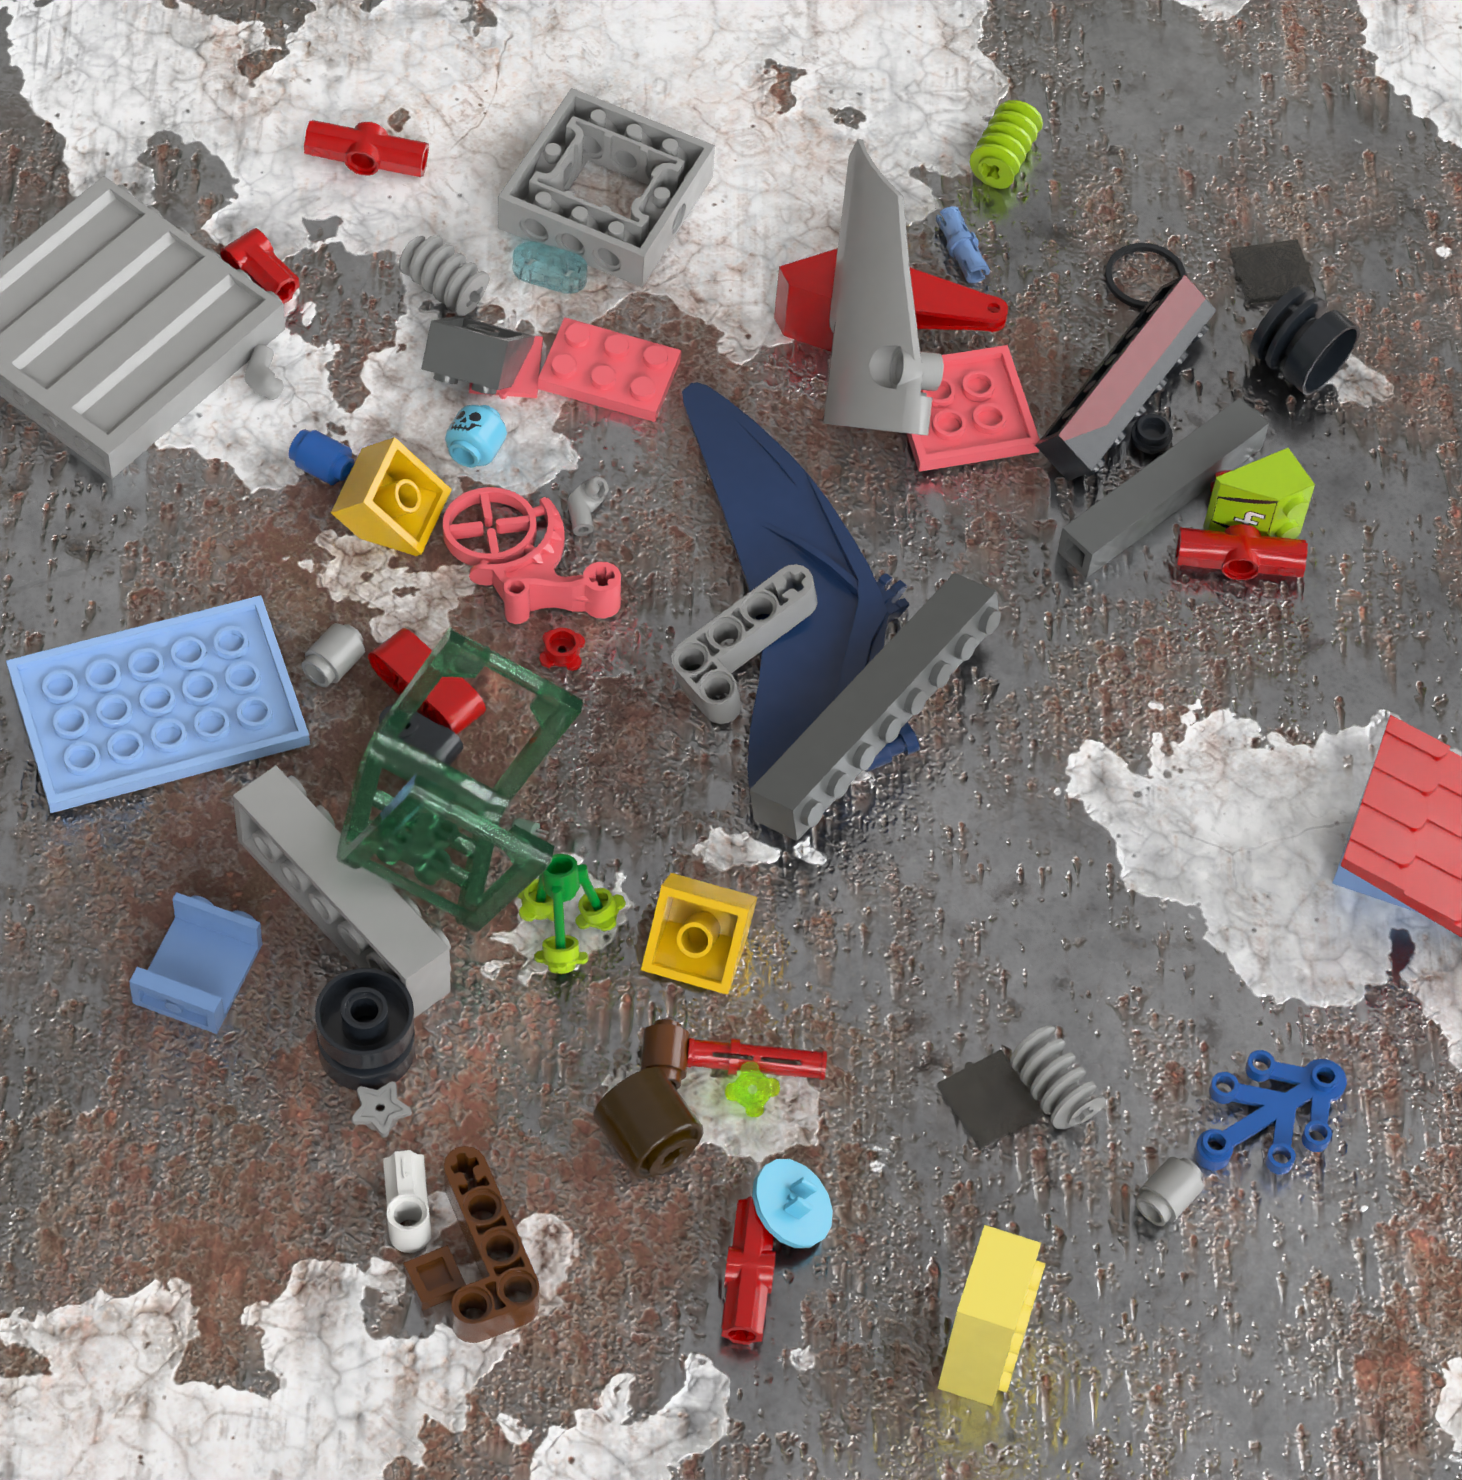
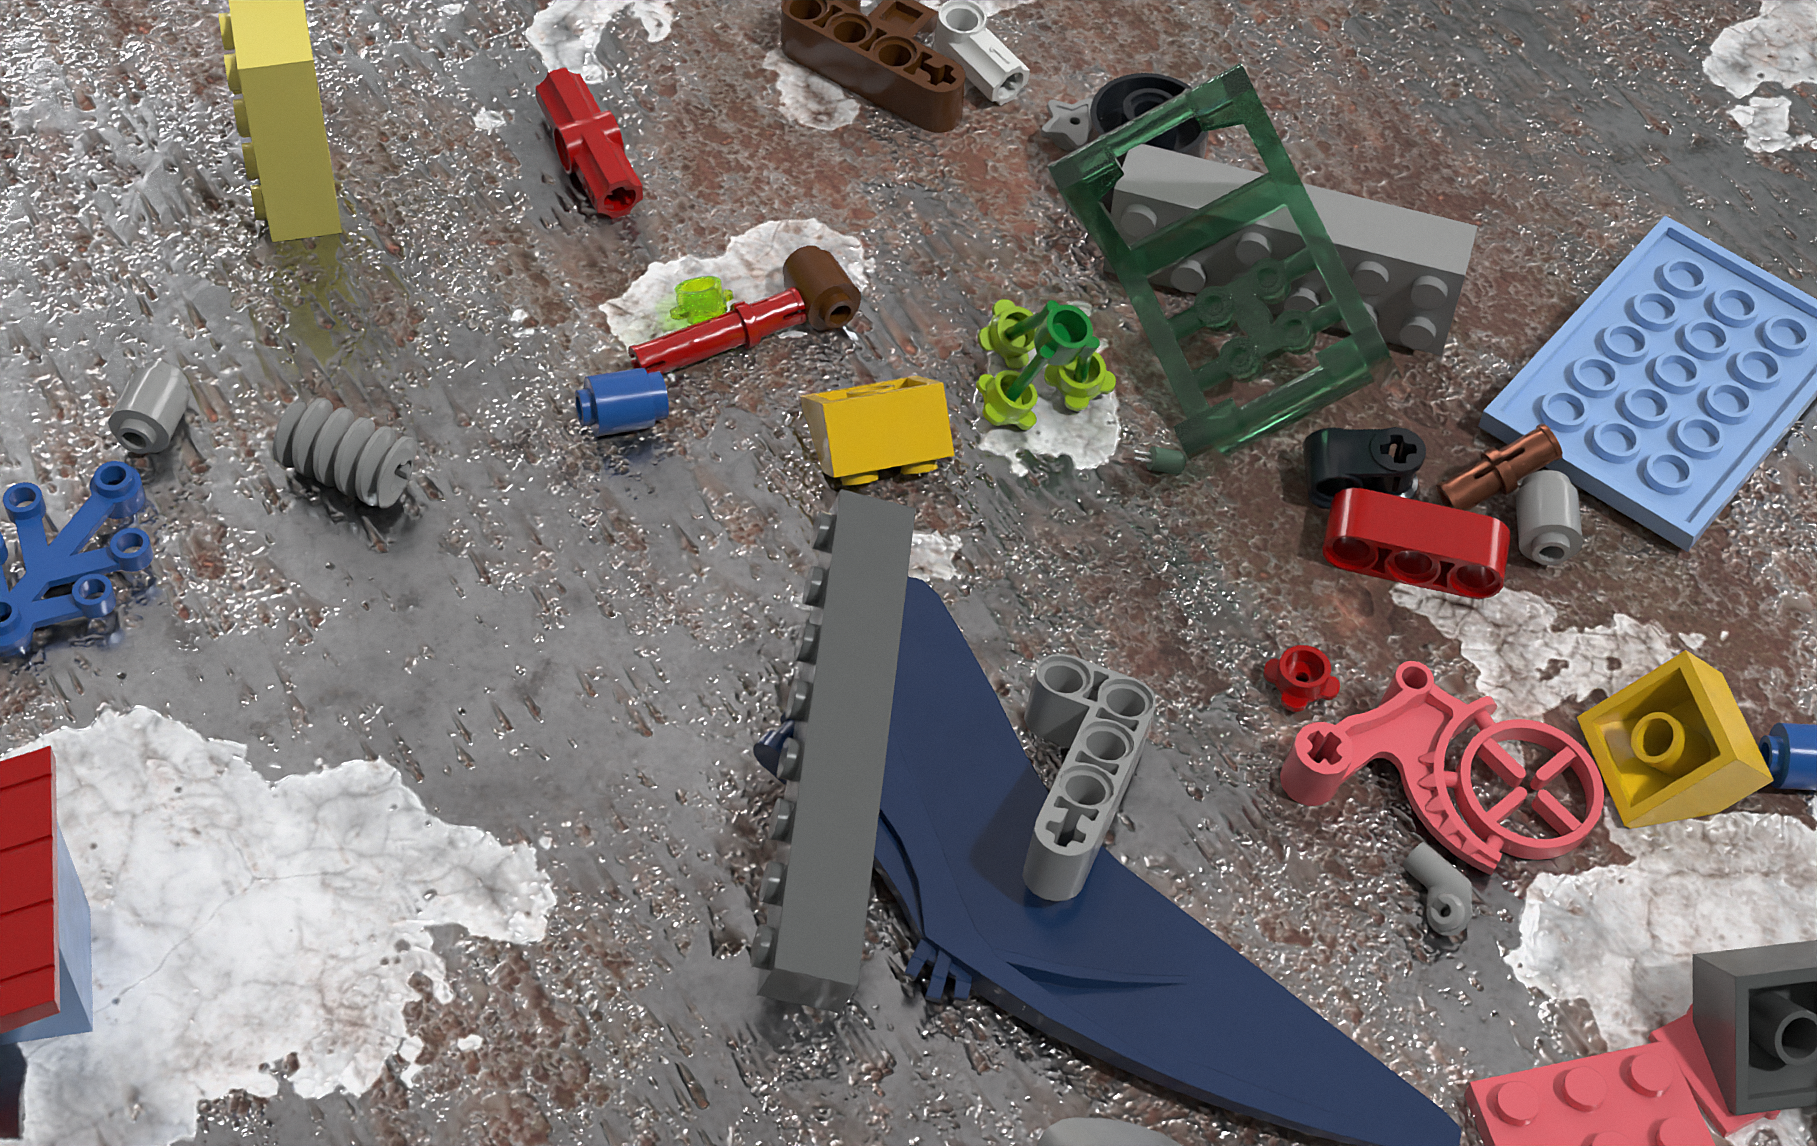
camera: 150 degrees right, 5 degrees down
medium blue panel [129,892,263,1034] -> none
medium azure head [445,405,507,468] -> none
dark brown piece [593,1067,704,1179] -> none
medium azure piece [752,1159,833,1248] -> none
clear smoke piece [937,1050,1045,1150] -> none
none -> blue brick [575,367,669,437]
none -> copper pin [1436,423,1563,511]

